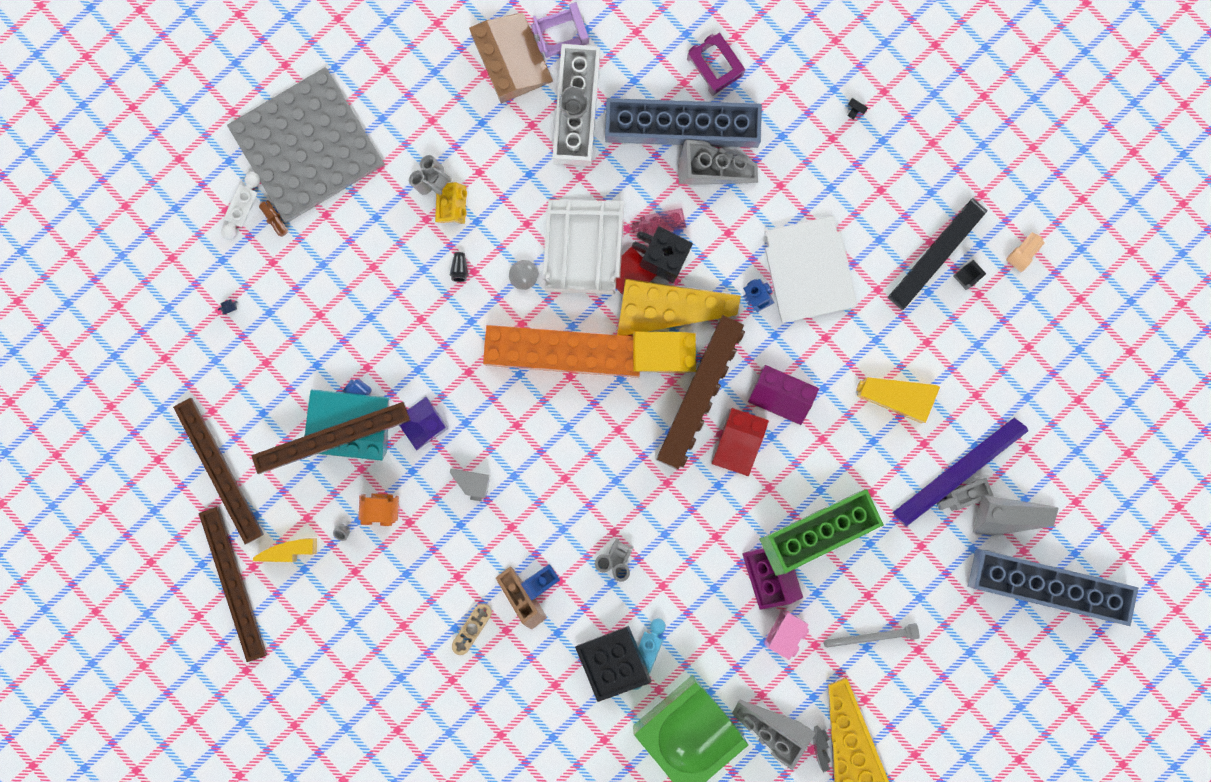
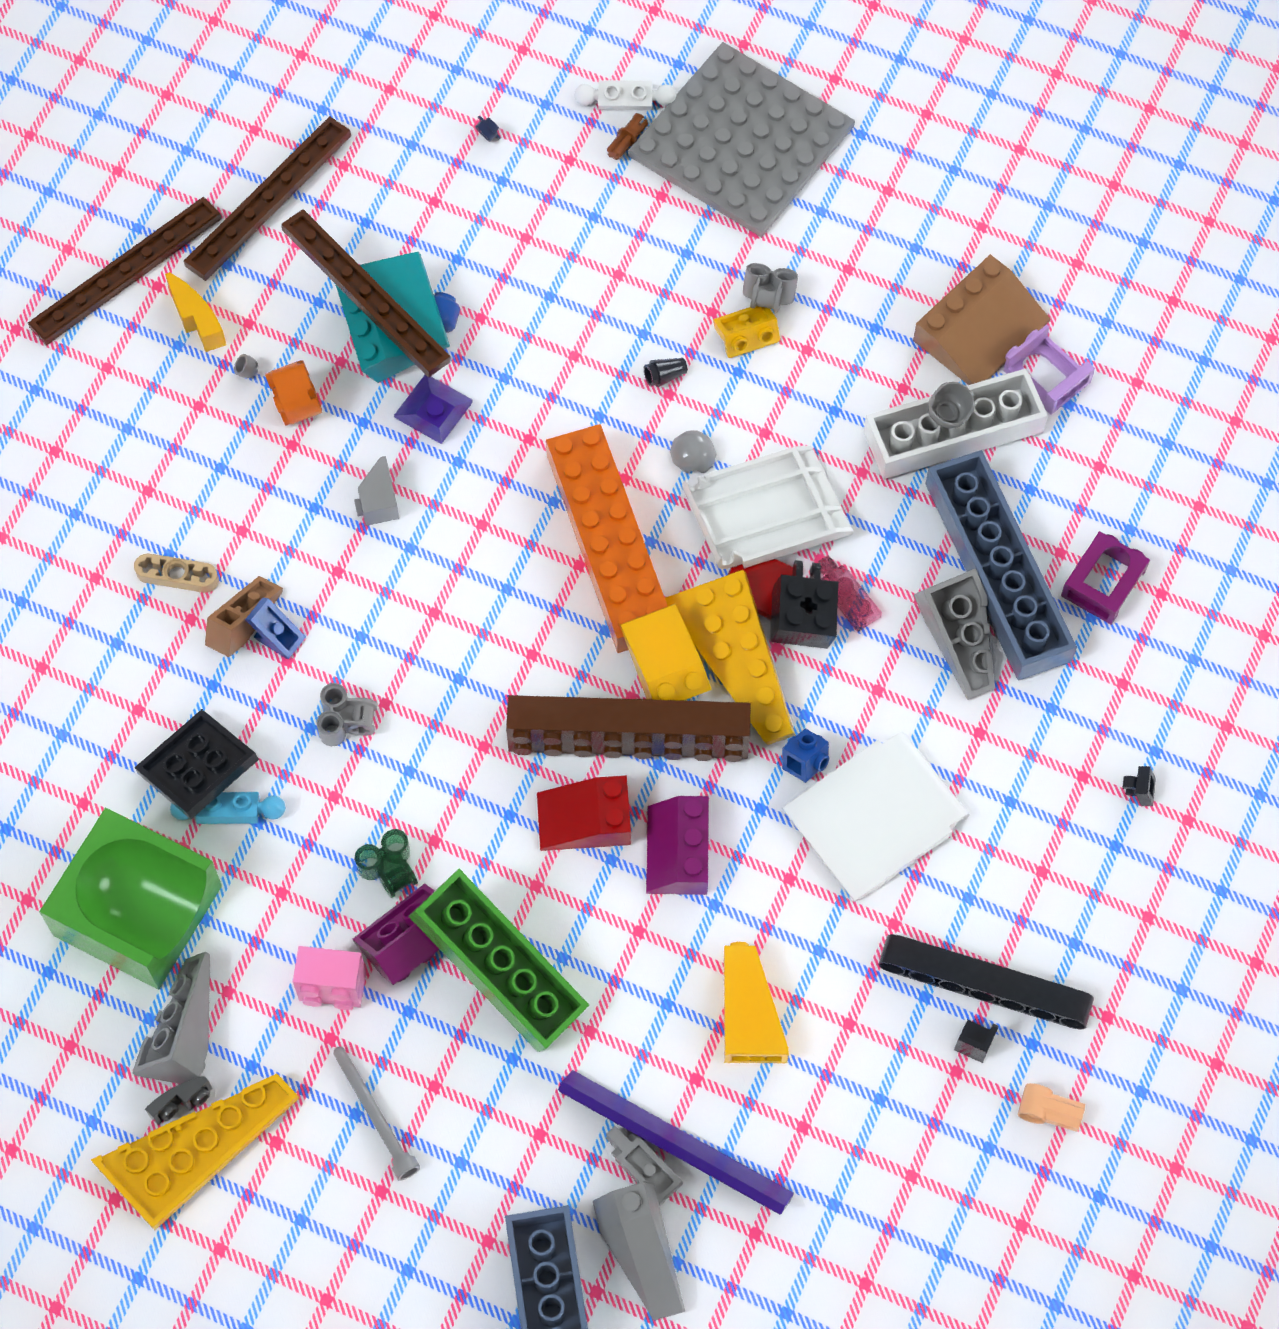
camera: 65 degrees right, 20 degrees down
none -> clear green piece [354,829,418,899]

